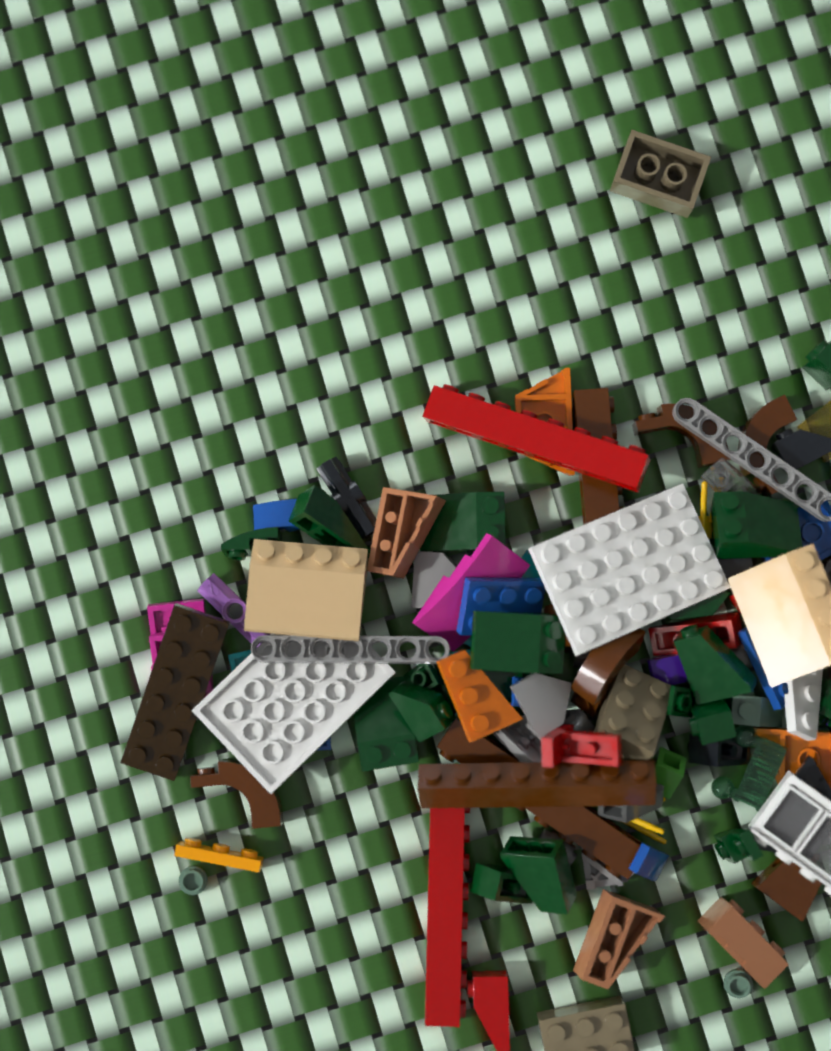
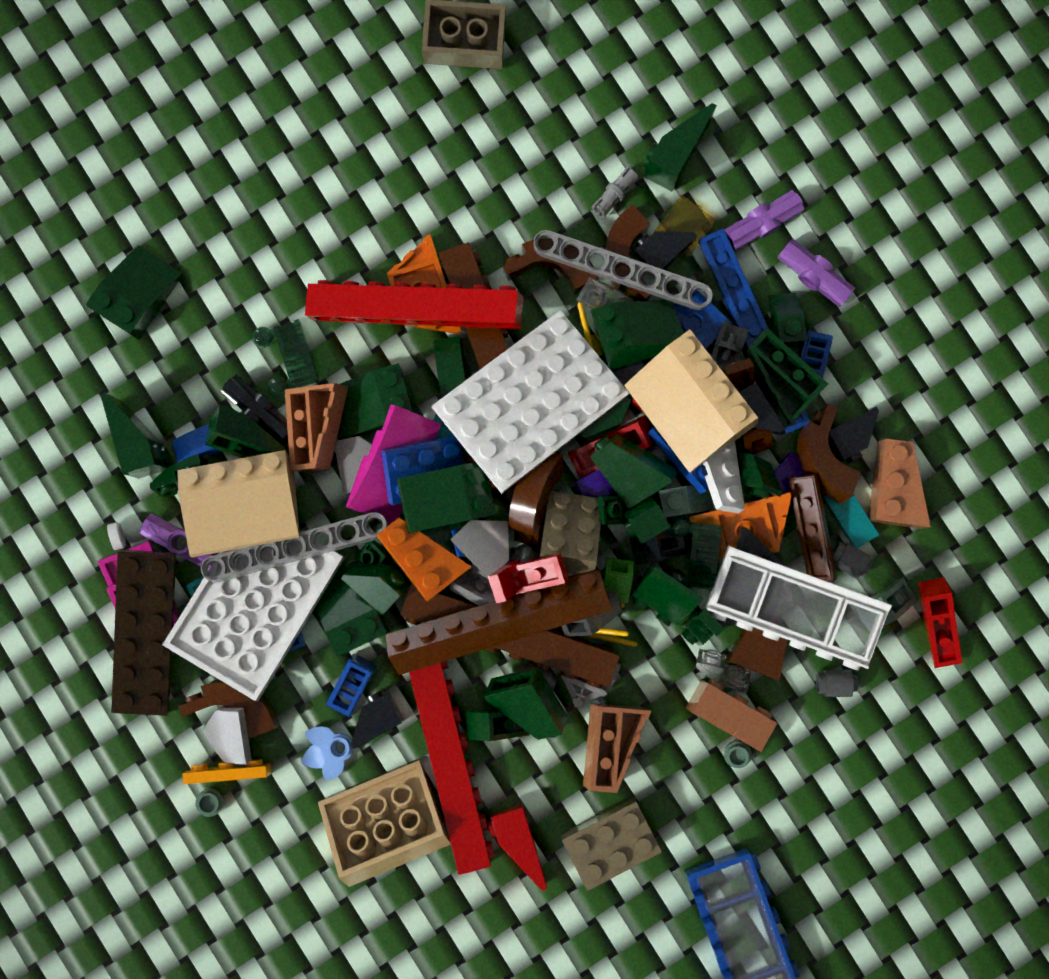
camera: 20 degrees left, 0 degrees up
blue slope [629,843,670,881] -> none
none -> dark green slope [85,245,183,340]
none -> dark green slope [100,393,170,479]
none -> white tile [107,522,126,550]
none -> slope [203,706,252,764]
none -> clear green gear [252,319,320,399]
none -> light blue plate [301,726,353,781]
none -> tan slope [318,760,451,887]
none -> blue slope [326,654,377,717]
none -> black slope [351,690,404,750]
none -> dark green slope [434,336,467,397]
none -> light grey pin [592,167,639,218]
none -> dark green slope [630,566,703,627]
none -> clear slope [696,648,751,694]

